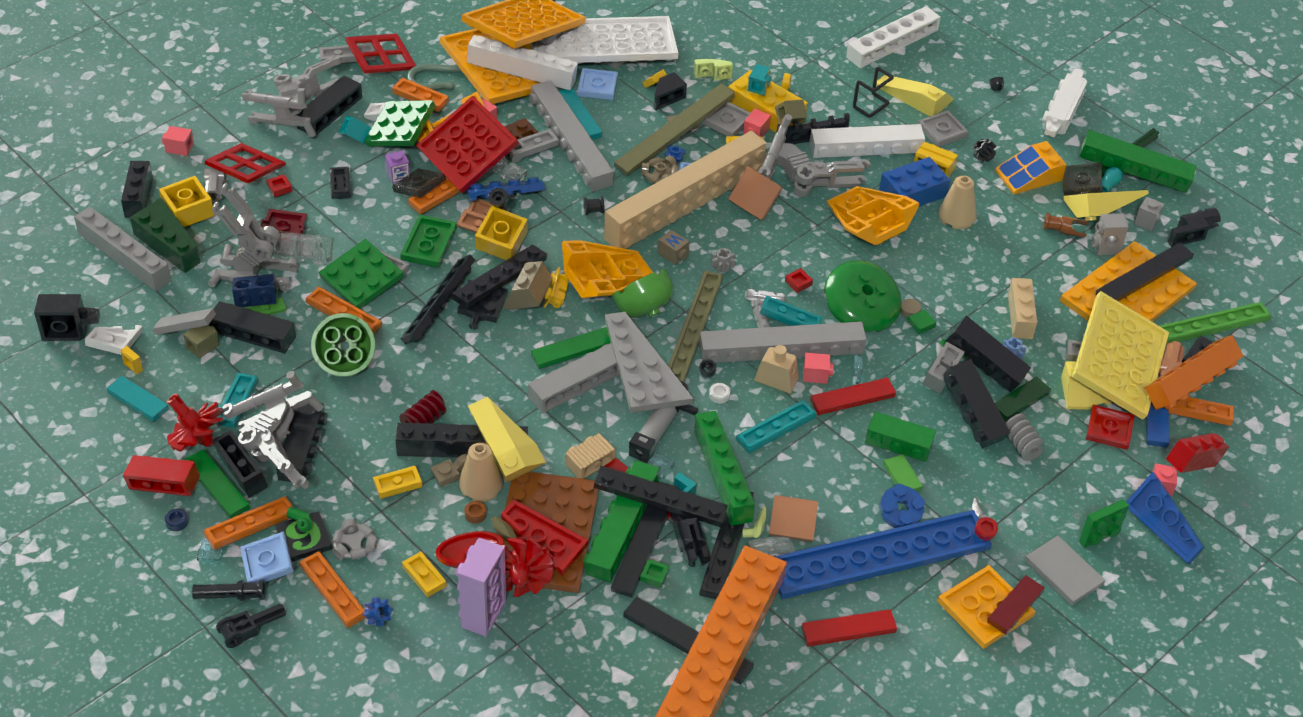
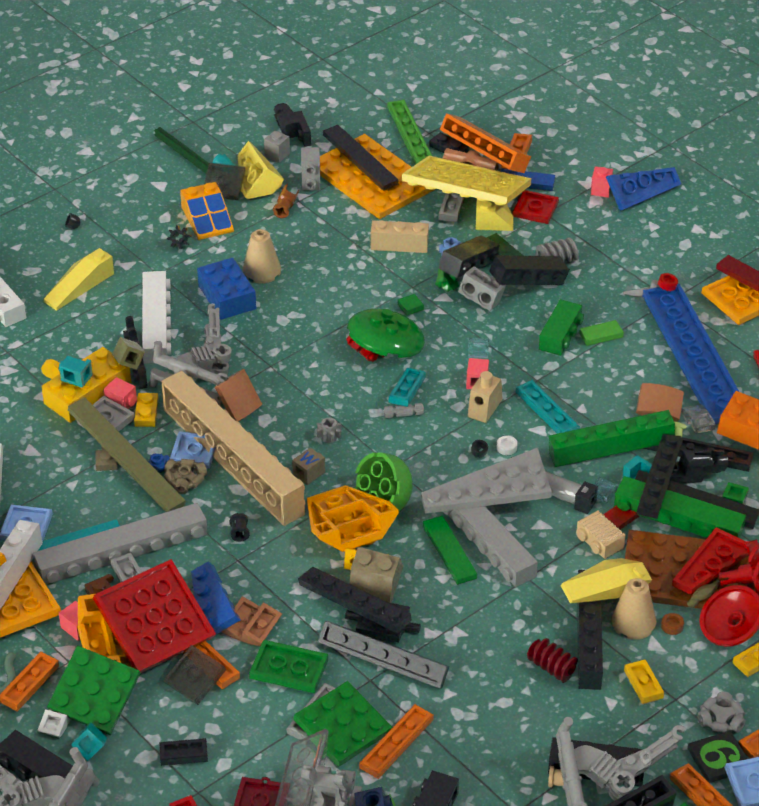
camera: 85 degrees left, 5 degrees down
green arm [286,507,313,532] -> none
bright green cylinder [311,313,376,377] -> none
medium lavender brick [385,150,410,184] -> none
dark tan plate [430,454,467,488] -> none
yellow brick [475,205,528,260] -> none
black piece [488,188,511,213] -> none
yellow tile [642,69,666,88] -> none
black slope [654,72,687,110] -> none
olive tile [668,270,723,383] -> none
yellowish green slope [693,59,733,81] -> none
light grey brick [699,322,867,363] -> none
light grey axle [746,289,786,302] -> none
red plate [785,268,813,293] -> none
red tile [810,377,896,415] -> none
light orange wedge [827,186,919,245] -> none
black piece [853,67,894,118] -> none
blue plate [880,484,925,528] -> none
dark tan tile [900,299,921,318] -> none
yellow brick [914,142,958,178] -> none
light grey tile [917,110,969,147] -> none
light grey tile [1024,536,1105,606] -> none
white hinge [1042,69,1087,137] -> none
green brick [1079,130,1197,193] -> none
green plate [1079,499,1129,548] -> none
red brick [1166,433,1229,473] -> none

